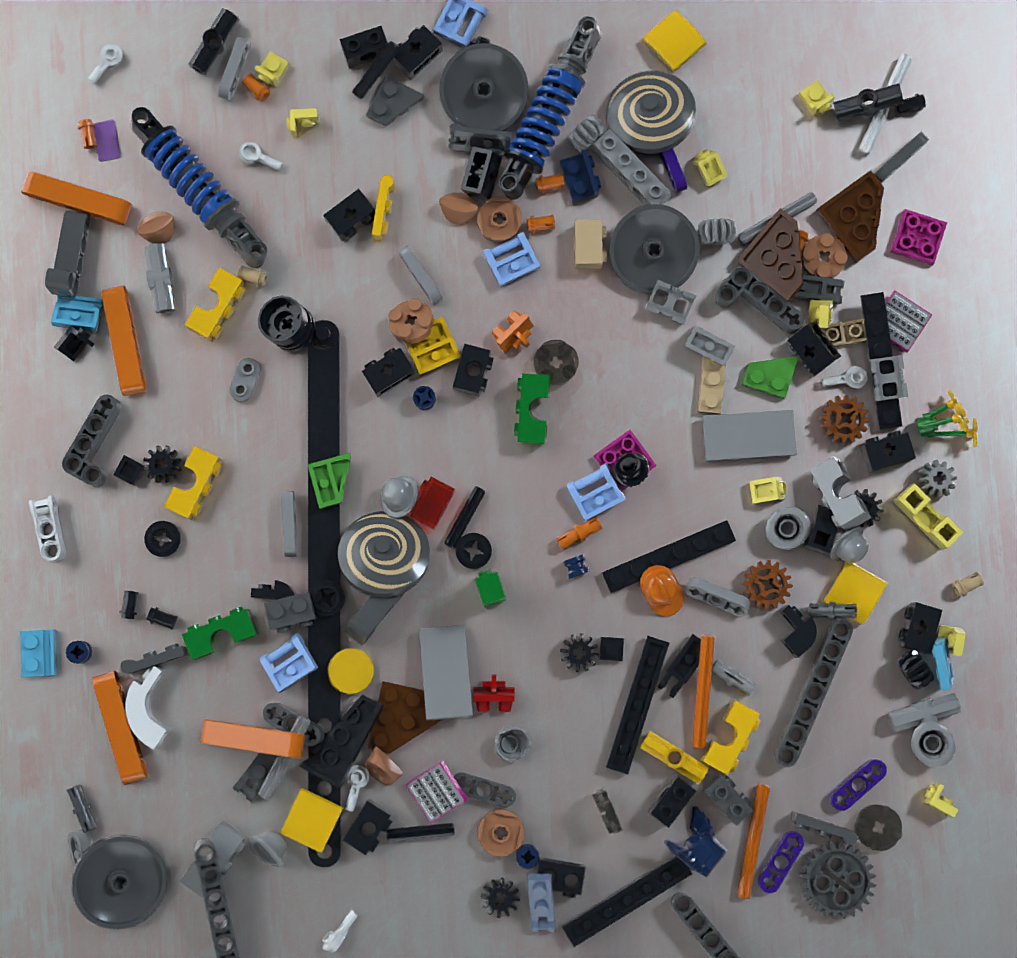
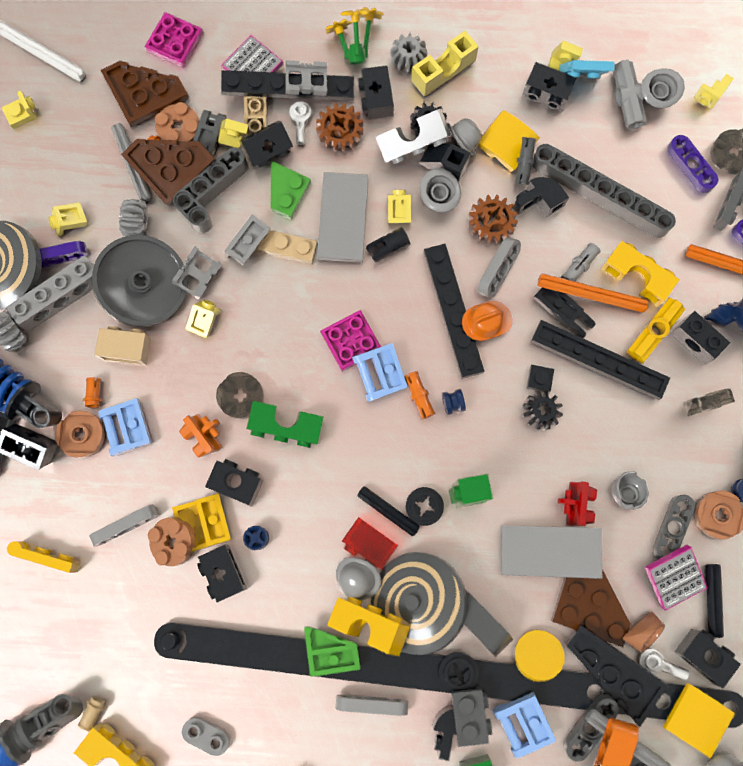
camera: 80 degrees left, 5 degrees down
black wheel [258,295,316,352] -> none
black brick [323,188,375,241] -> none
nougat piece [439,192,478,225] -> none
orange pin [535,173,564,193] -> none
dark blue bracket [559,149,602,204] -> none
black hair [613,452,649,487] -> none
dark grey bracket [706,774,753,826] -> none
black piece [833,83,904,122] -> none
dark grey beam [875,131,929,183] -> none
black pin [896,93,926,114] -> none
black gear [897,649,934,690] -> none
tan pin [952,572,984,597] -> none
none -> bracket [185,300,221,338]
none -> yellow arch [327,597,410,656]
none -> black hinge [366,227,411,263]

